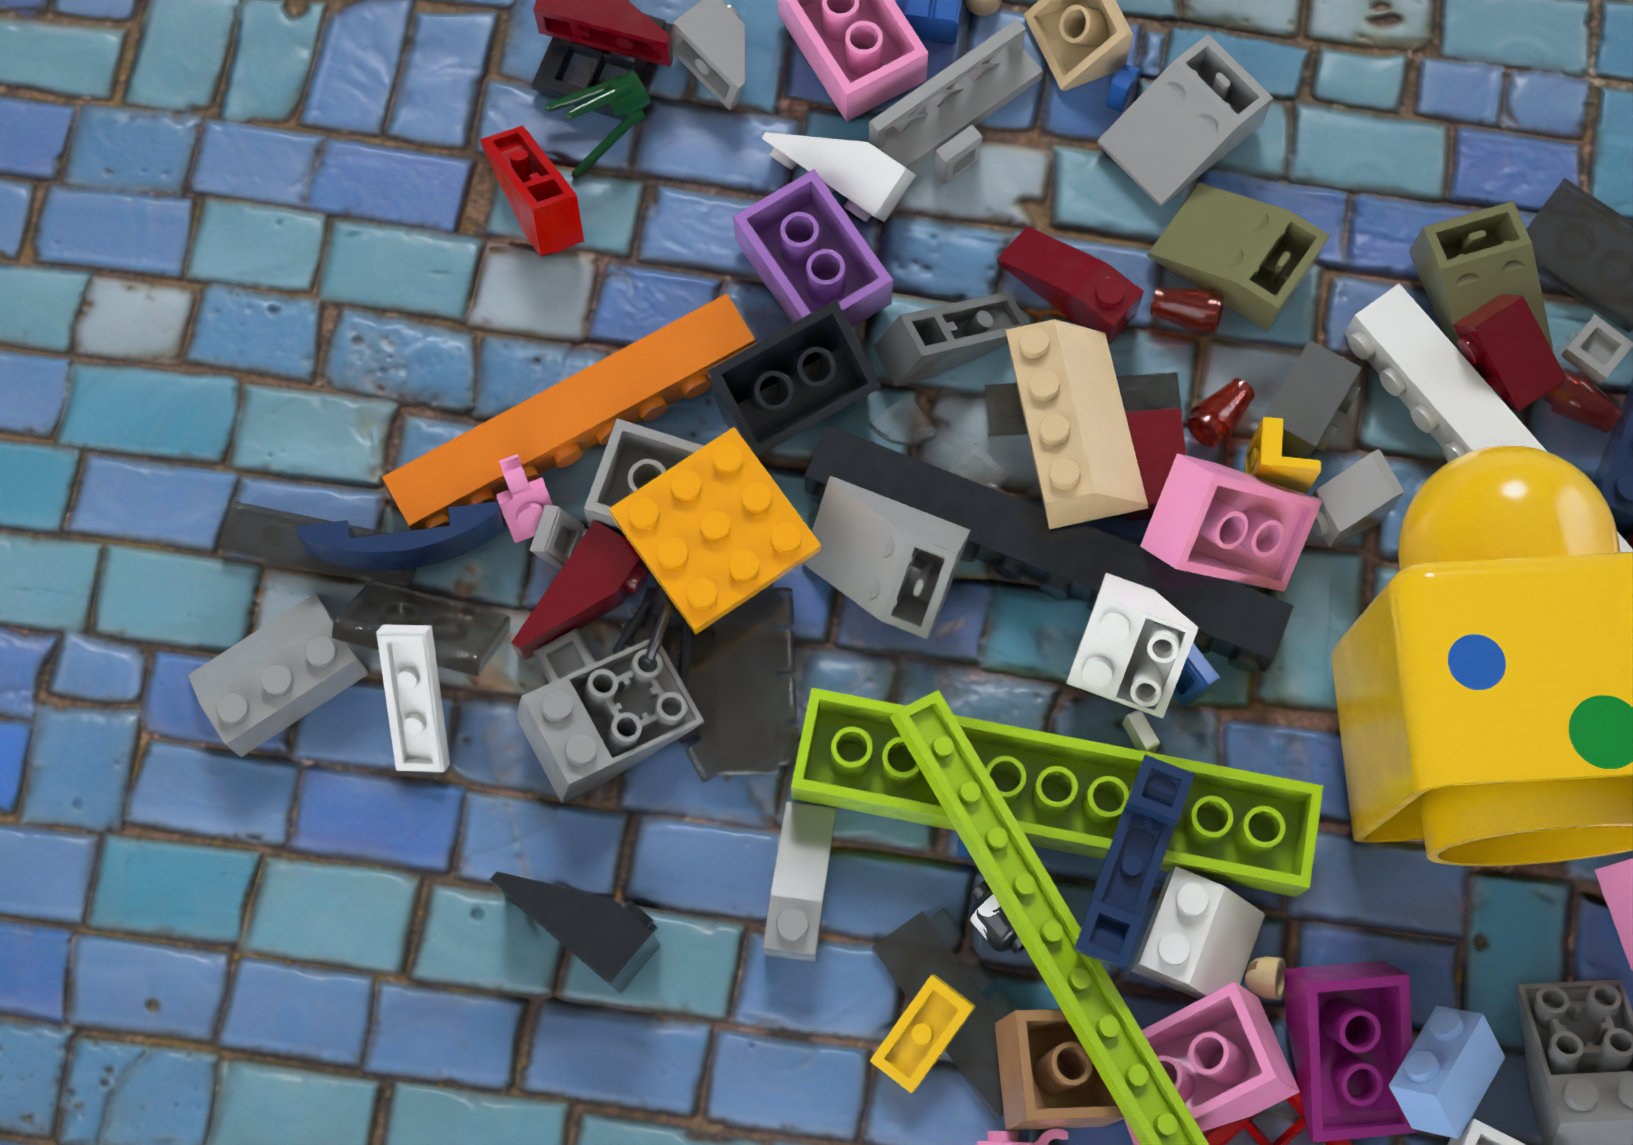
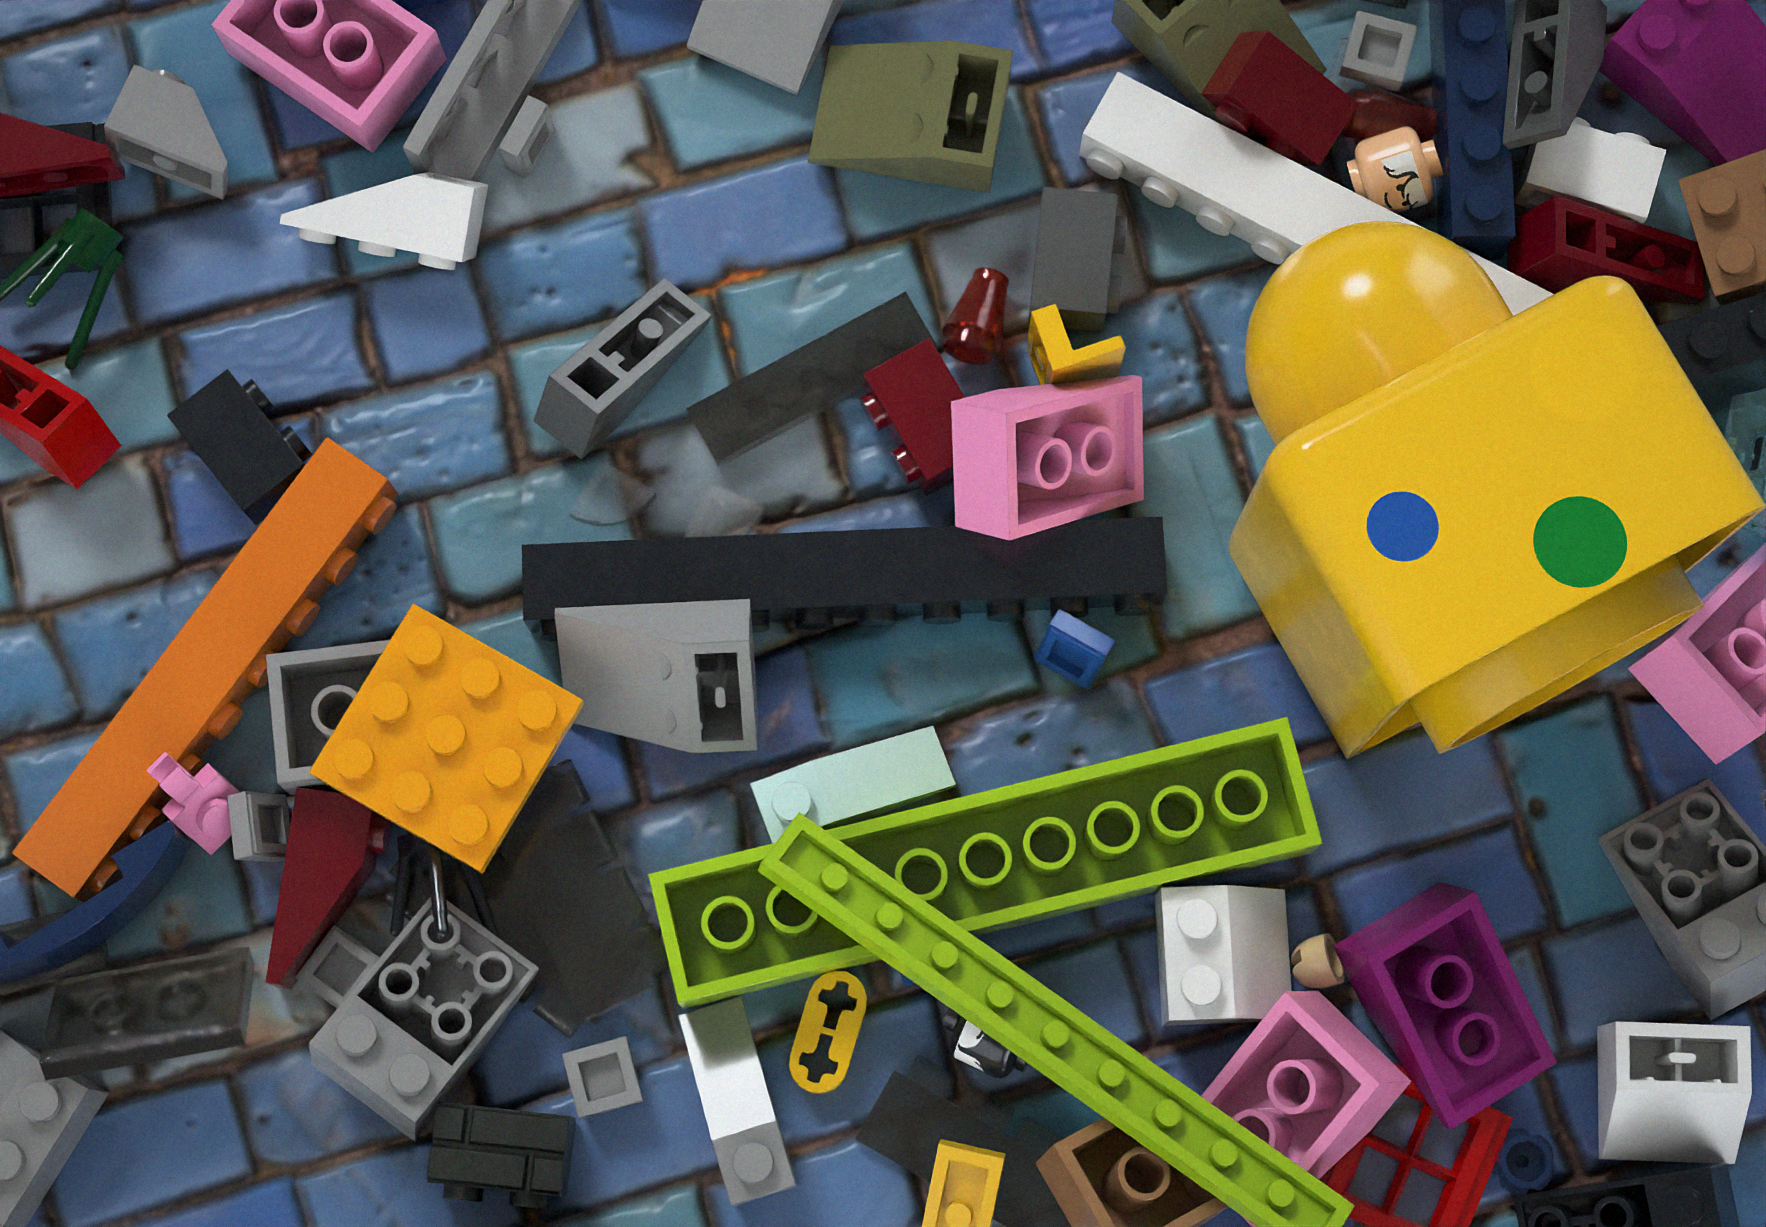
camera: 25 degrees left, 5 degrees up
white tile [376,625,450,772] -> none
black slope [706,299,882,457] -> none
medium lavender brick [733,169,893,328] -> none
dark red slope [997,226,1144,346] -> none
tan slope [1006,319,1148,529] -> none
white slope [1066,573,1198,718] -> none
dark blue slope [1074,755,1195,971] -> none
white piece [1122,710,1160,753] -> none
clear red cone [1150,287,1225,336] -> none
light grey slope [1311,449,1404,547] -> none
light blue brick [1389,1005,1505,1139] -> none
none -> black brick [167,369,313,525]
none -> pearl dark grey brick [427,1102,576,1209]
none -> light grey plate [562,1036,644,1119]
none -> light aqua slope [750,726,956,843]
none -> yellow beam [789,970,867,1094]
none -> light nougat head [1347,126,1444,214]

